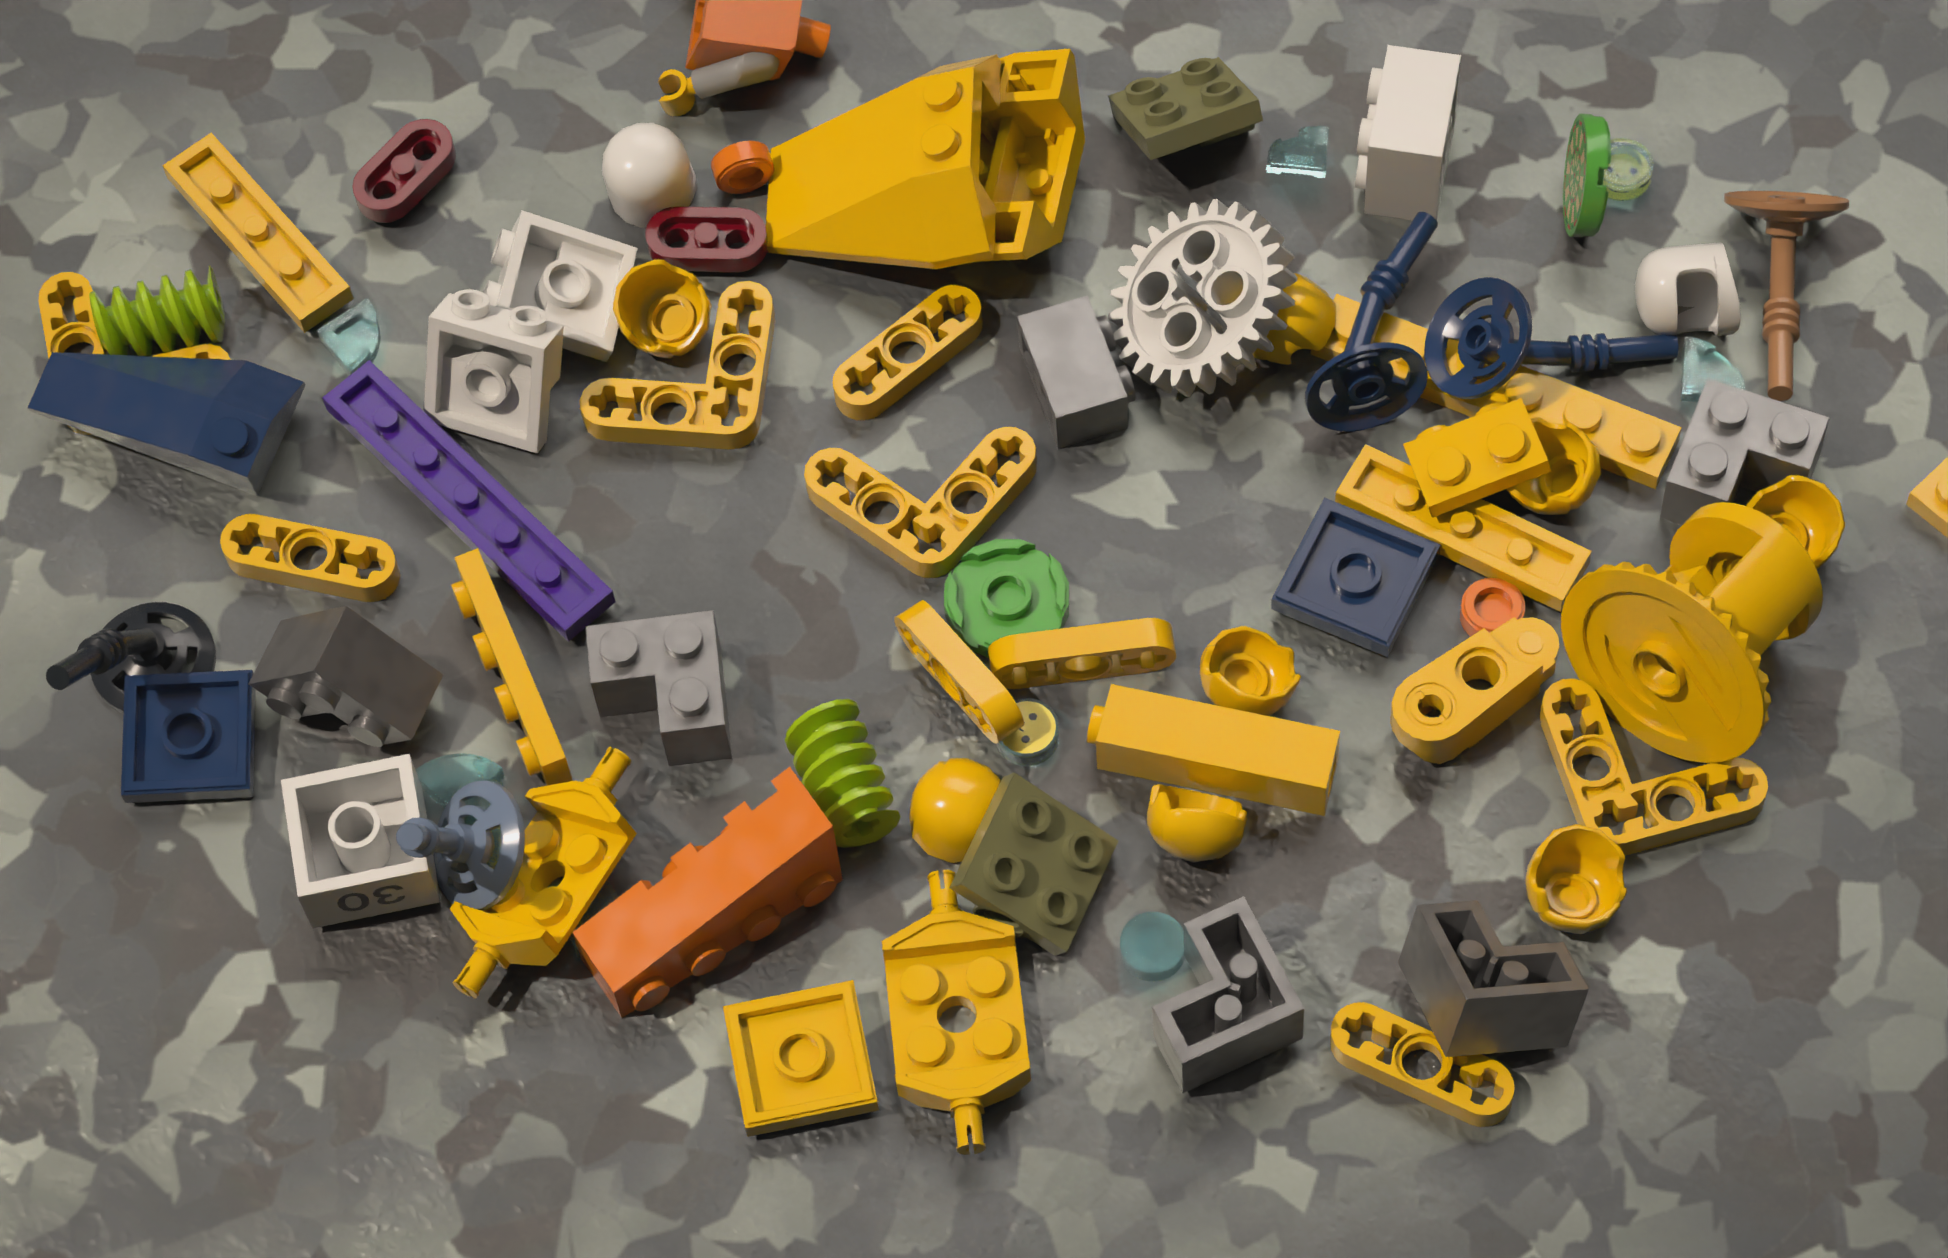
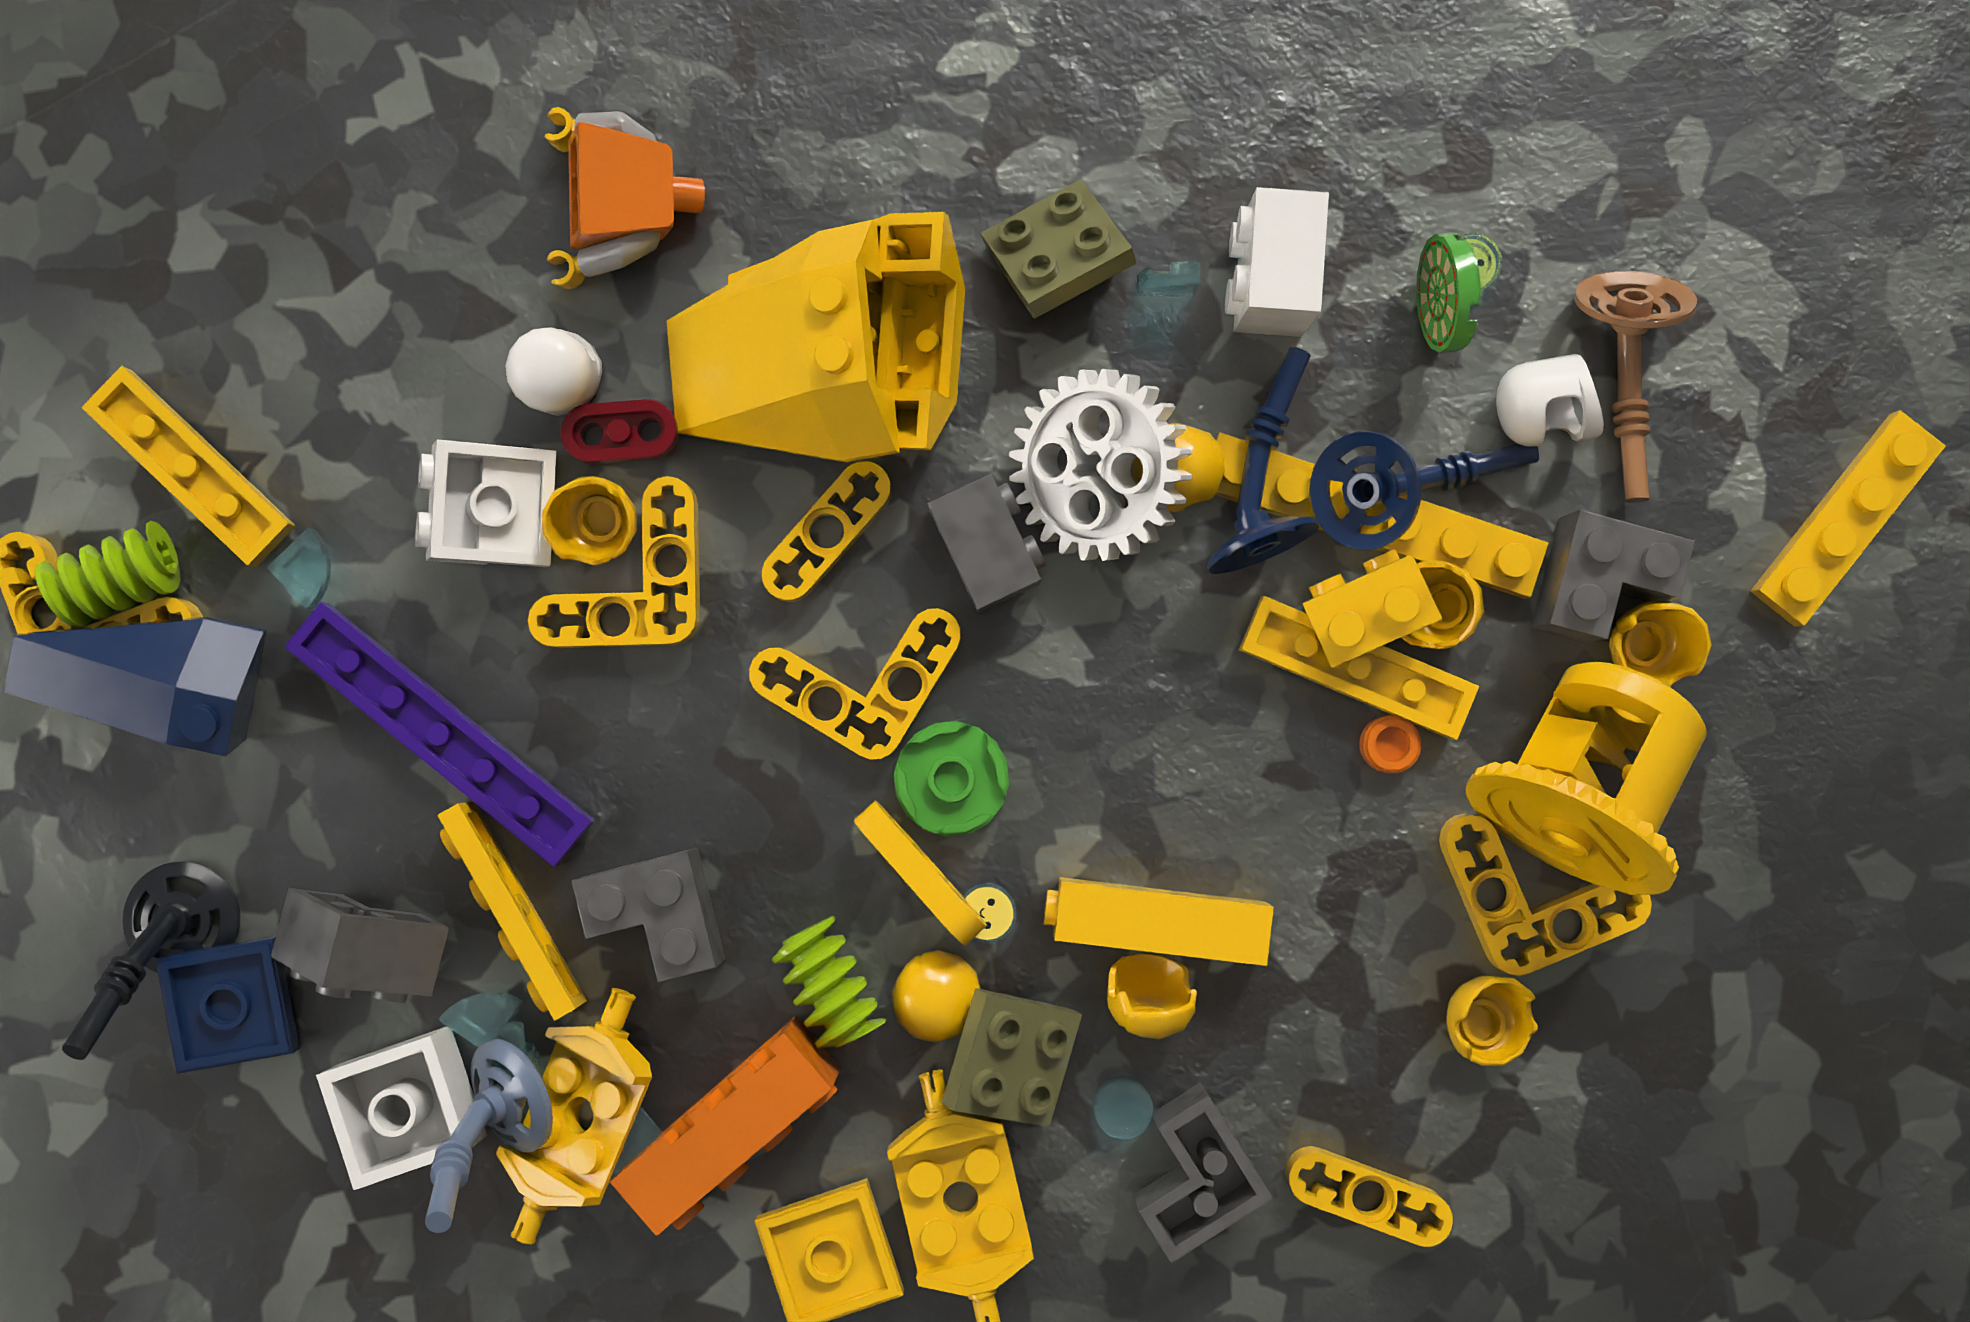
camera: 10 degrees left, 25 degrees up
yellow beam [220,514,400,602] -> none
dark red plate [352,119,456,223] -> none
white plate [424,289,564,453] -> none
orange tile [711,141,775,194] -> none
yellow beam [988,618,1176,689] -> none
yellow hair [1200,626,1301,716] -> none
dark blue plate [1271,497,1441,657] -> none
yellow piece [1390,617,1559,764] -> none
flat silver brick [1398,900,1589,1057] -> none
clear light blue tile [1680,336,1745,402] -> none

